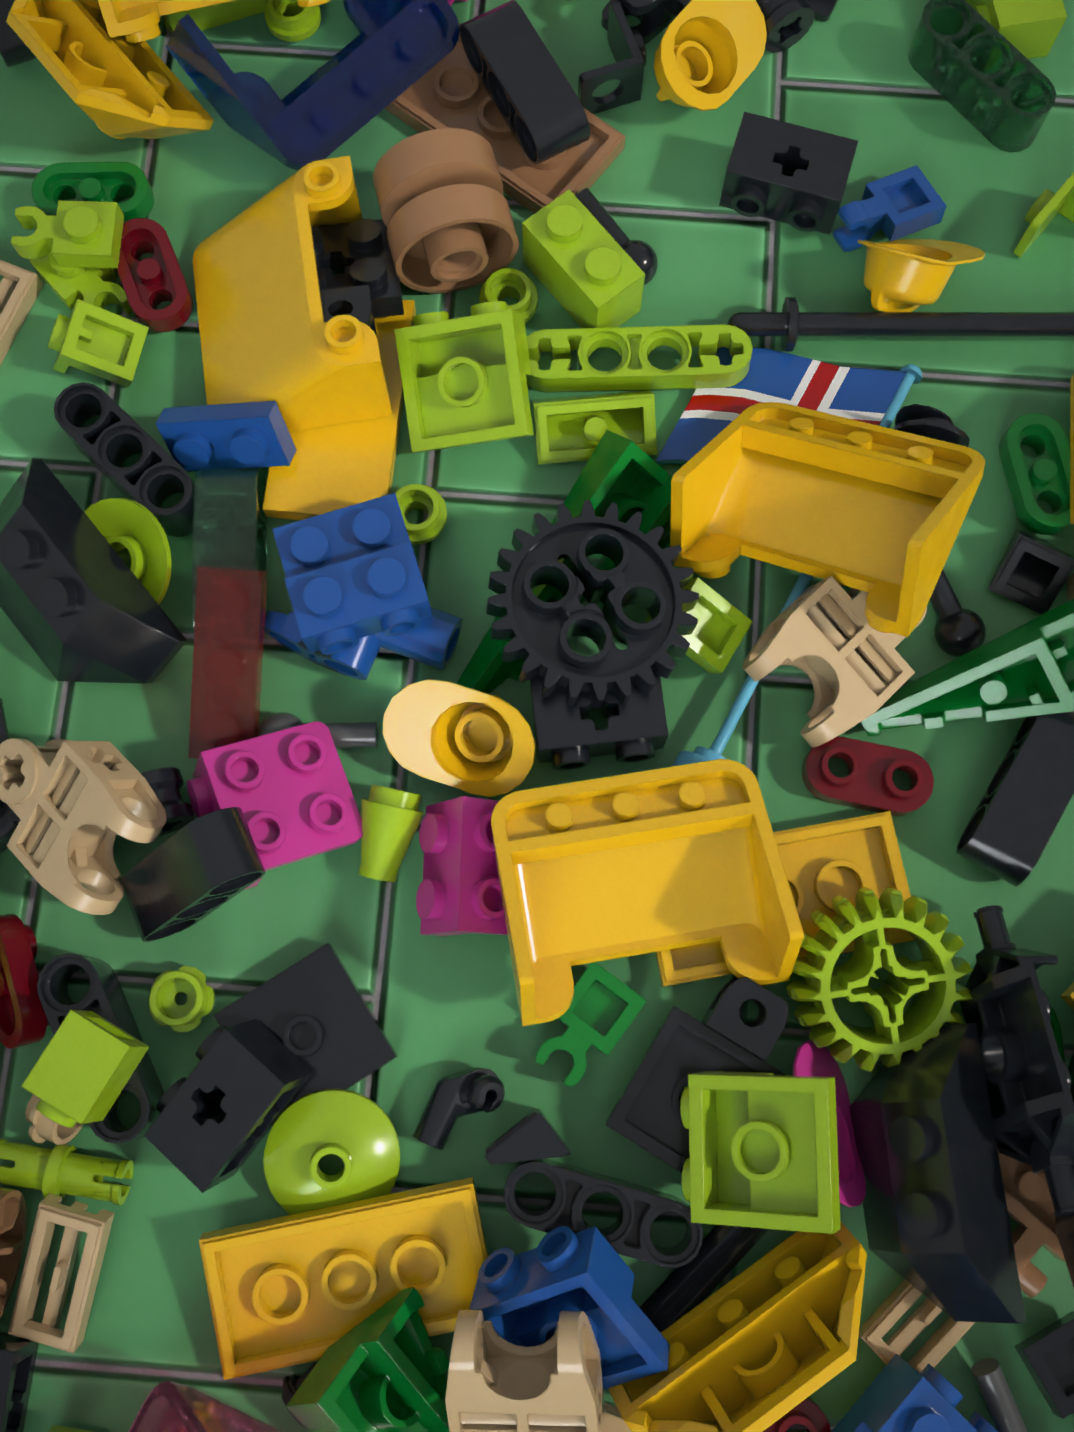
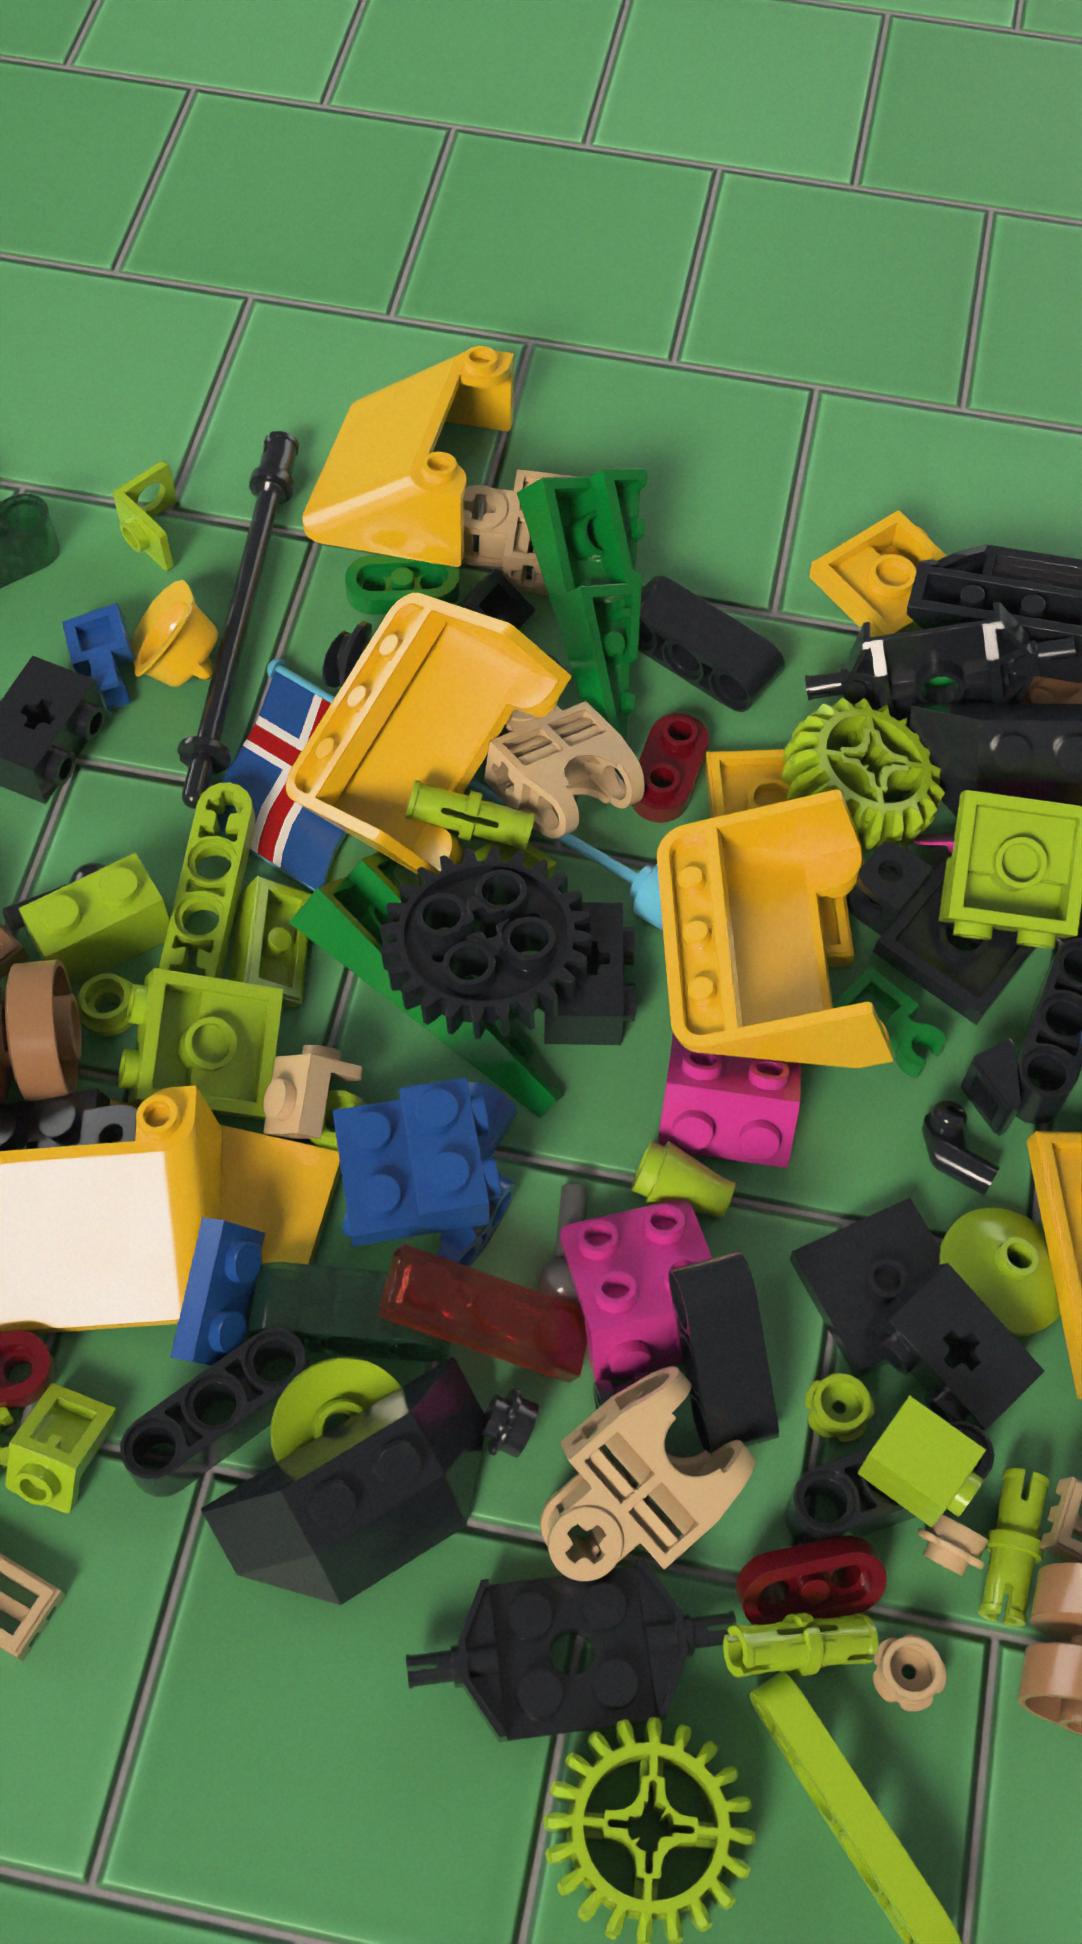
camera: 85 degrees left, 15 degrees down
yellow piece [383,679,535,797] -> none
none -> tan bracket [263,1045,363,1139]
none -> lime pin [405,780,535,851]
none -> black plate [480,1387,539,1458]

